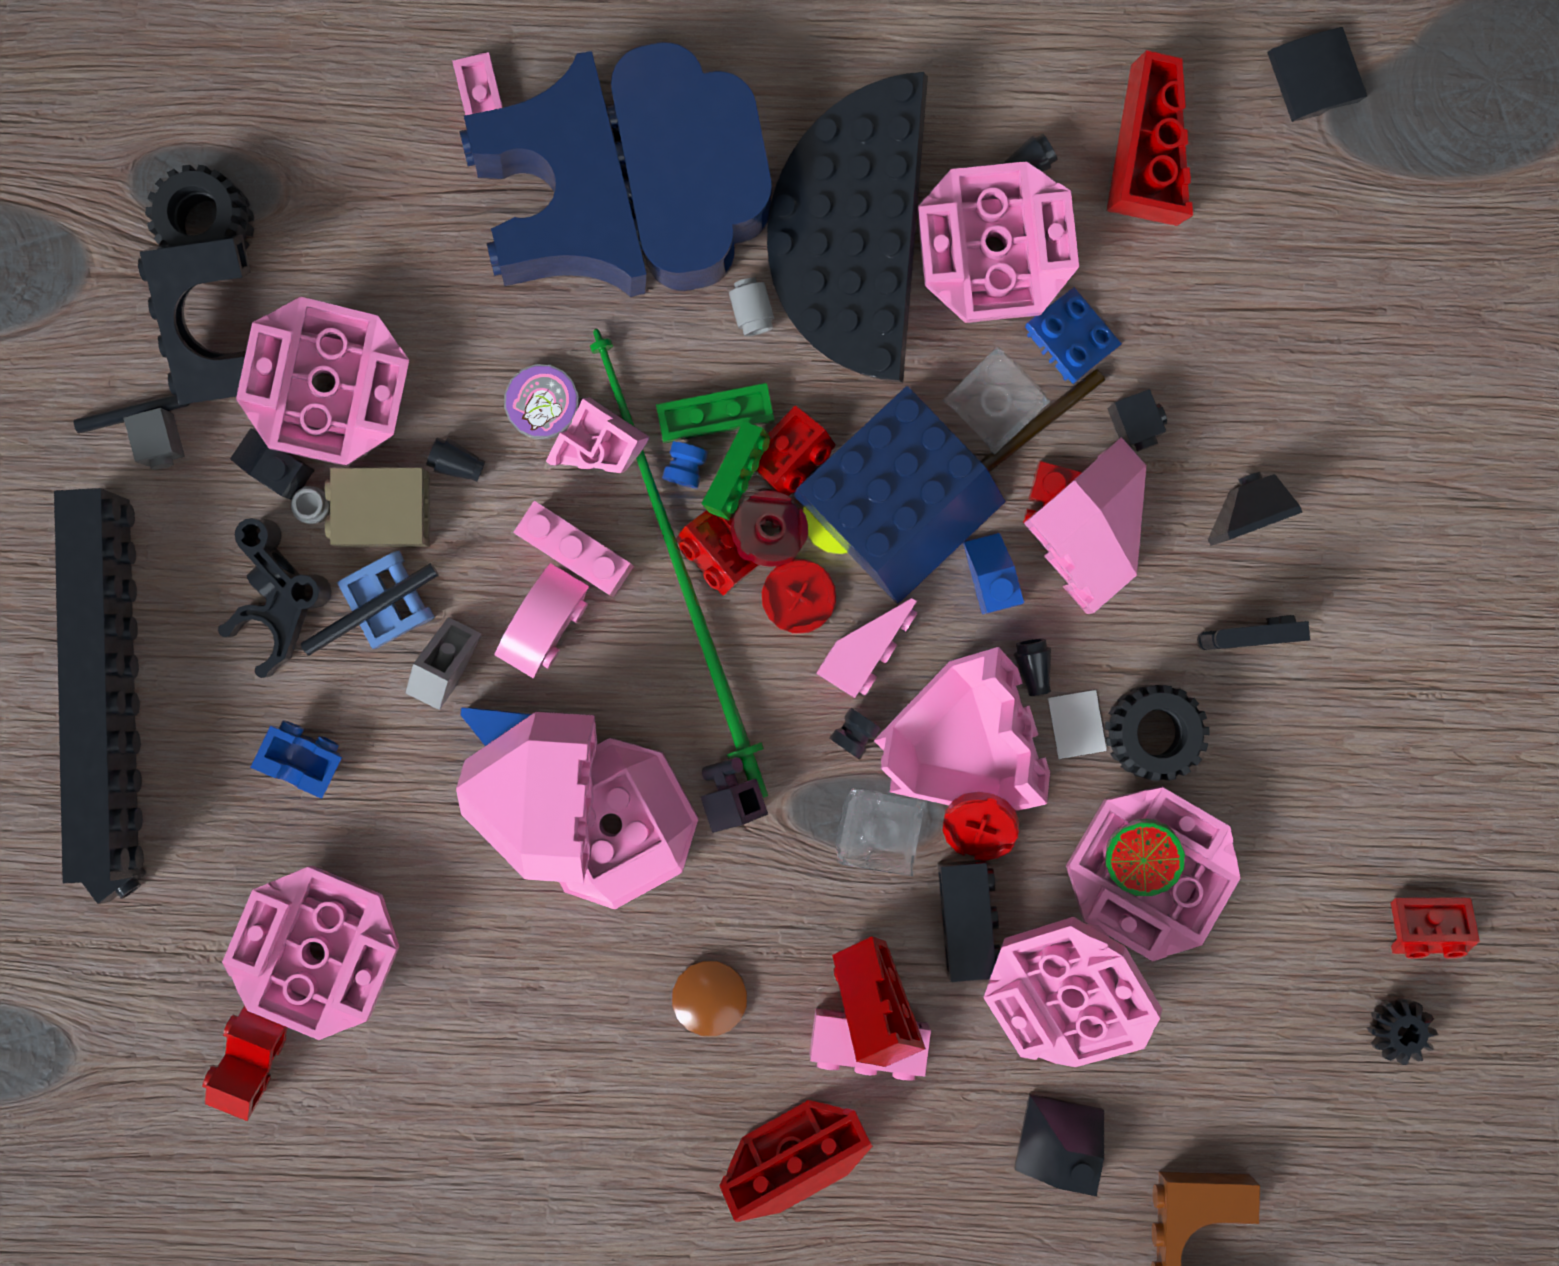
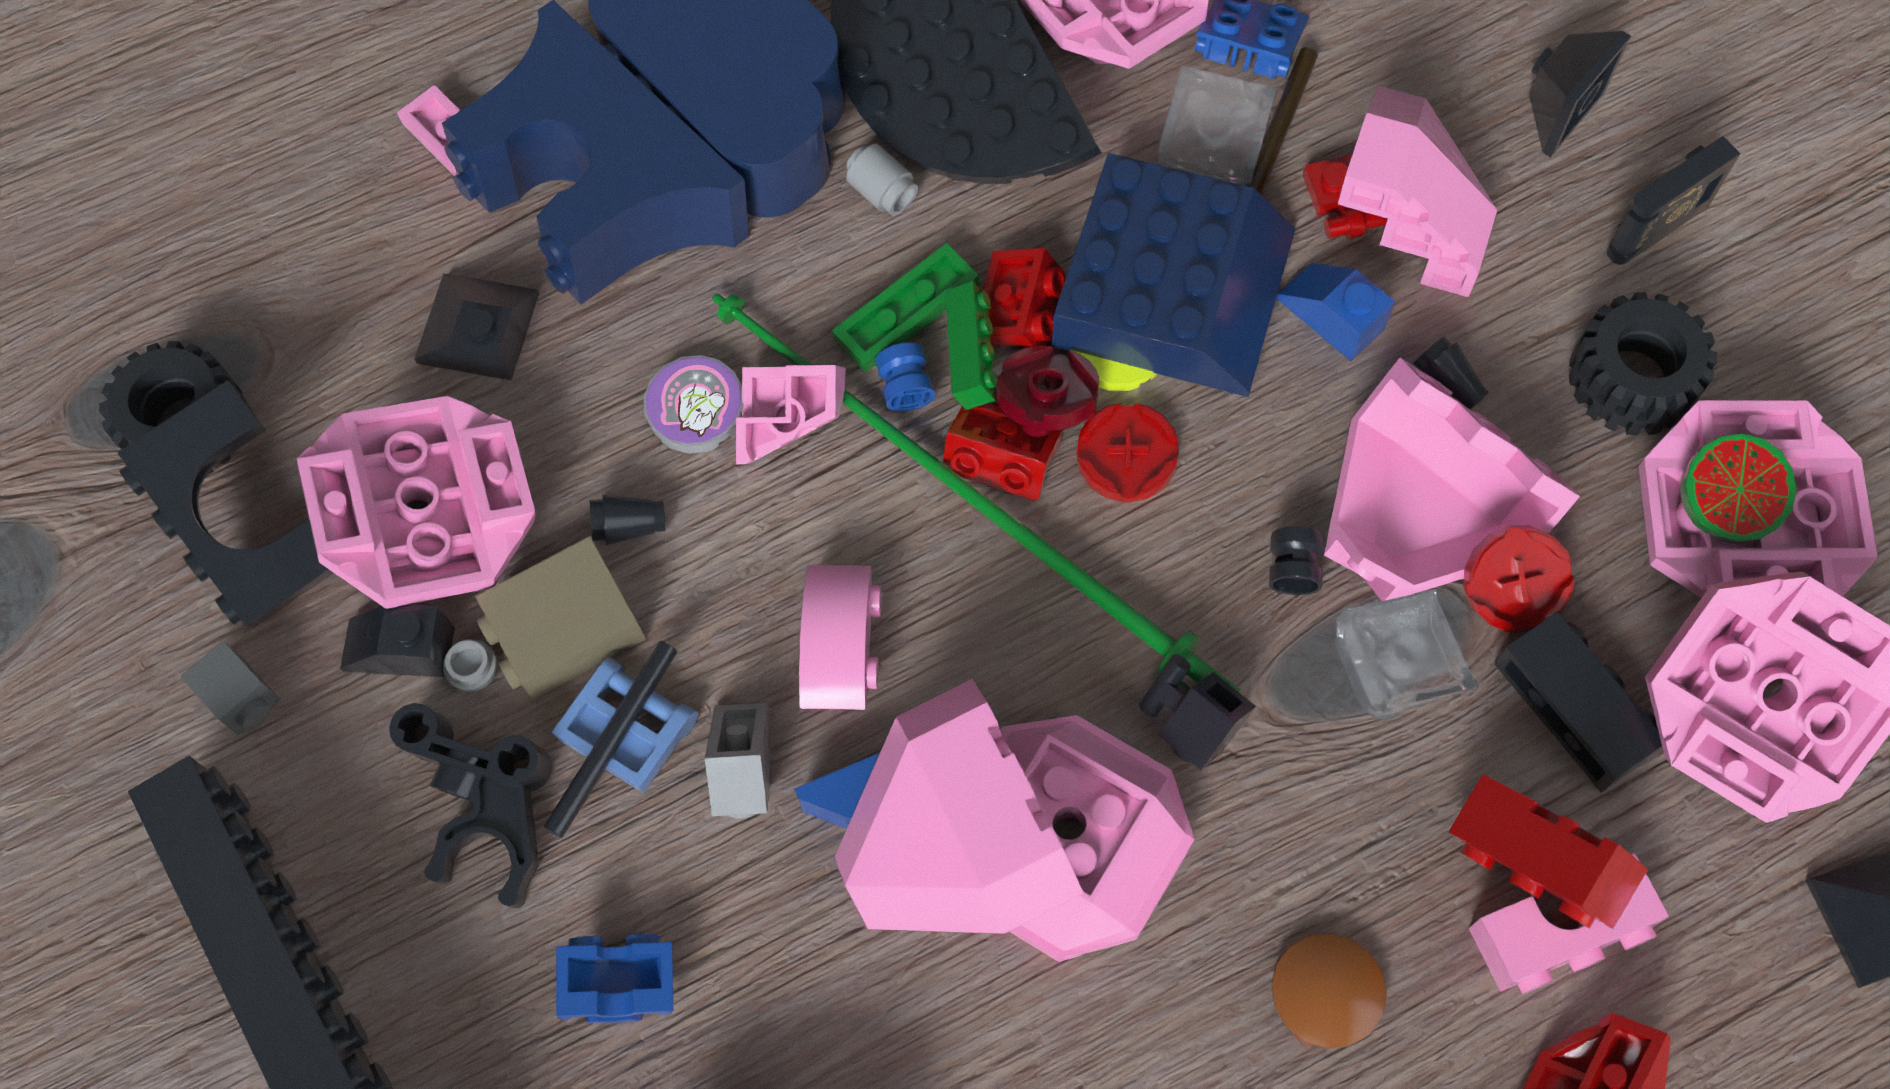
camera: 20 degrees left, 20 degrees down
black bar [73,394,189,434] -> none
bright pink brick [513,501,634,597] -> none
bright pink slope [816,598,917,698] -> none
white sticker [1048,690,1107,759] -> none
black brick [1107,389,1167,452] -> none
none -> black slope [414,273,539,381]

